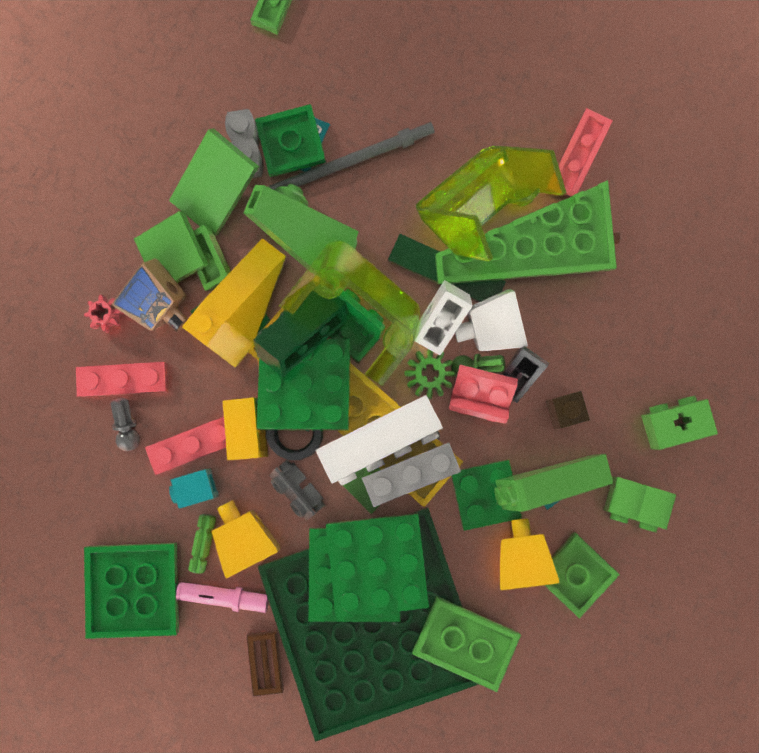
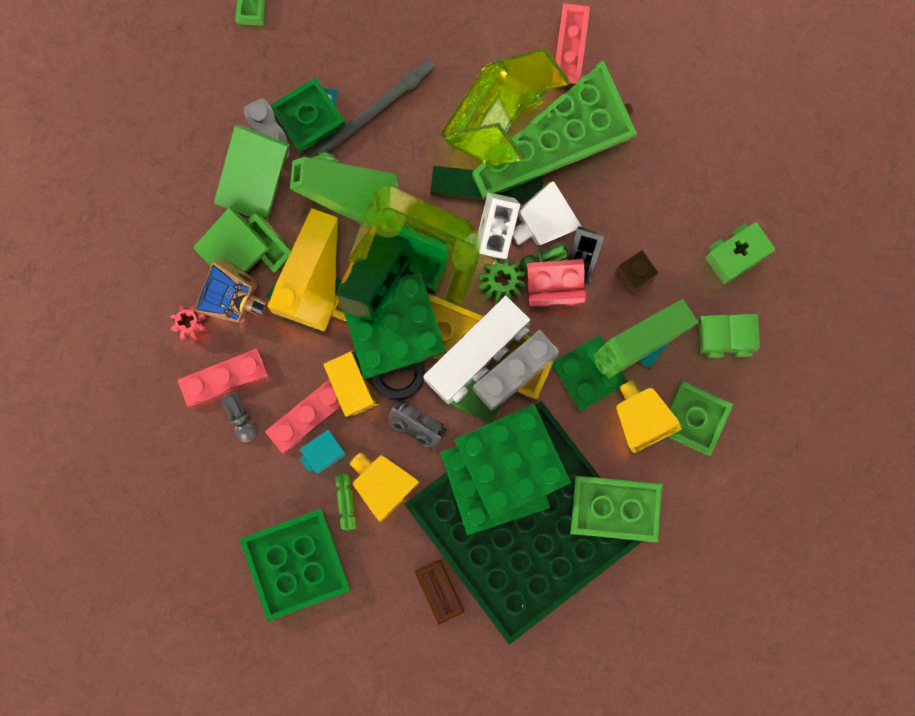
camera: 20 degrees left, 5 degrees down
bright pink pin [176,582,269,613] -> none

